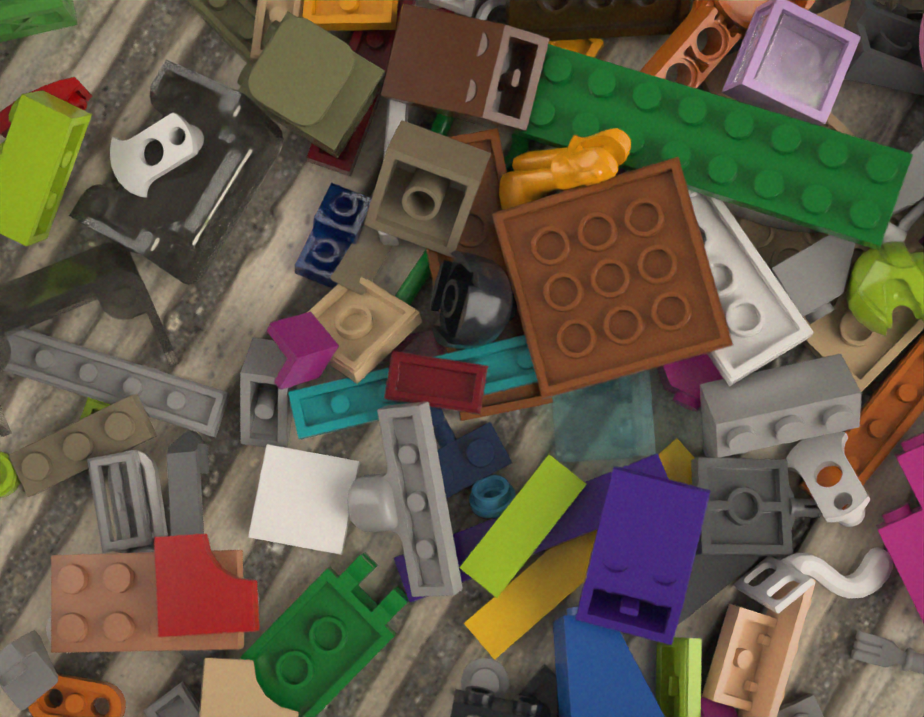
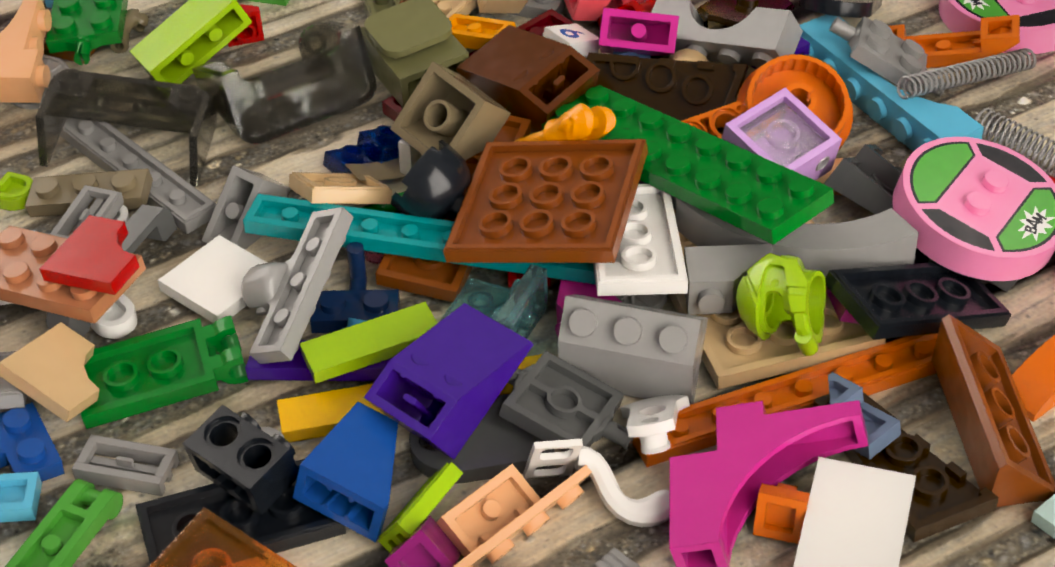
camera: 25 degrees right, 40 degrees down
white piece [110,113,204,198] -> none
magenta panel [267,312,339,390] -> none
dark red tile [384,351,488,415] -> none

